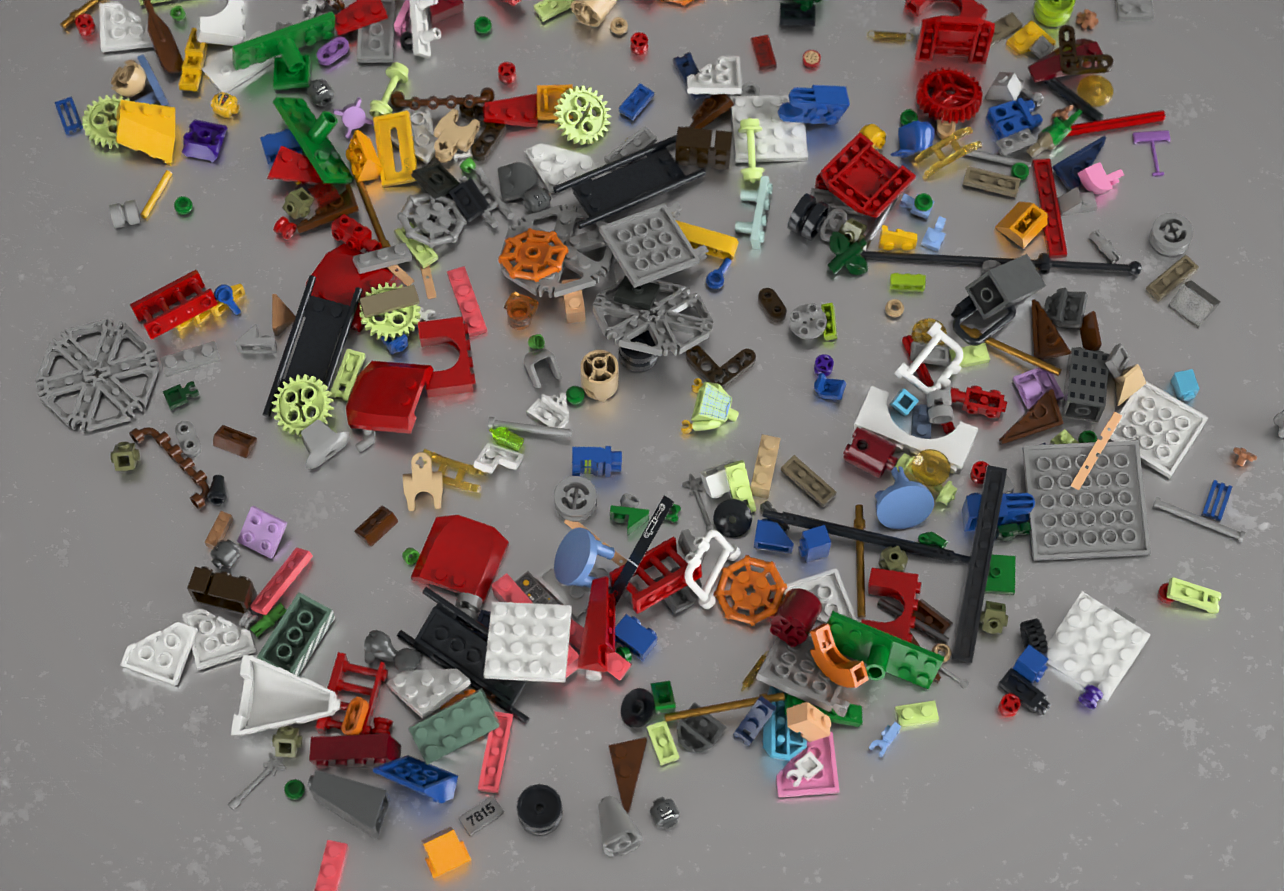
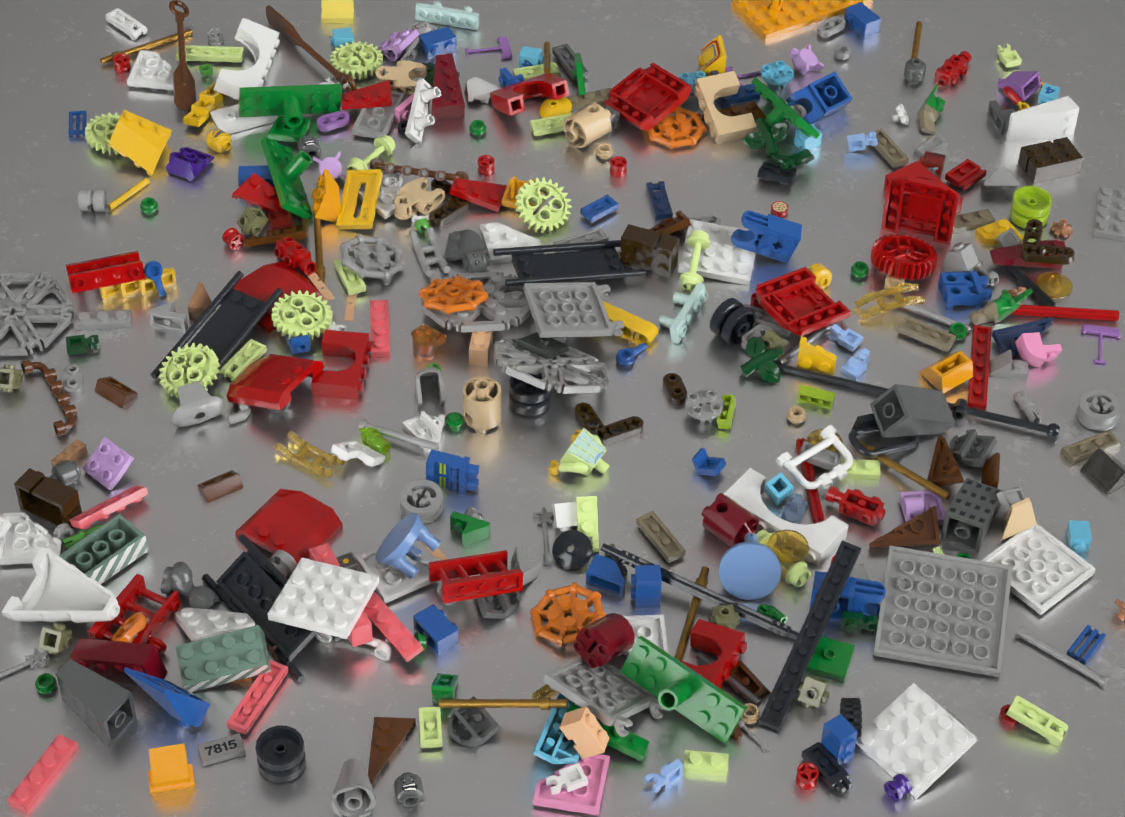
camera: 15 degrees right, 20 degrees down
tan cylinder [111,60,146,97] -> none
medium blue piece [135,54,169,106] -> none
black cone [207,475,227,505] -> none
light grey plate [353,243,412,274] -> none
dark tan tile [359,285,420,318] -> none
bright green hinge [402,547,420,565] -> none
tan piece [403,452,443,511] -> none
pearl dark grey plate [411,162,460,199] -> none
black plate [449,177,491,222] -> none
red wedge [578,576,616,672] -> none
black sticker [609,495,674,605] -> none
black dish [621,688,655,728] -> none
green plate [665,504,681,523] -> none
white bar [685,530,741,609] -> none
white plate [687,56,742,95] -> none
dark blue plate [732,696,777,747] -> none
tan arch [750,434,781,499] -> none
clear red tile [751,35,777,71] -> none
orange arch [810,624,869,688] -> none
dark purple wheel [814,354,834,377] -> none
clear yellow piece [867,30,913,41] -> none
blue piece [891,121,935,159] -> none
green plate [914,193,933,211] -> none
light grey wheel [926,390,954,424] -> none
light grey hinge [996,128,1037,157] -> none
light nougat piece [1071,411,1122,490] -> none

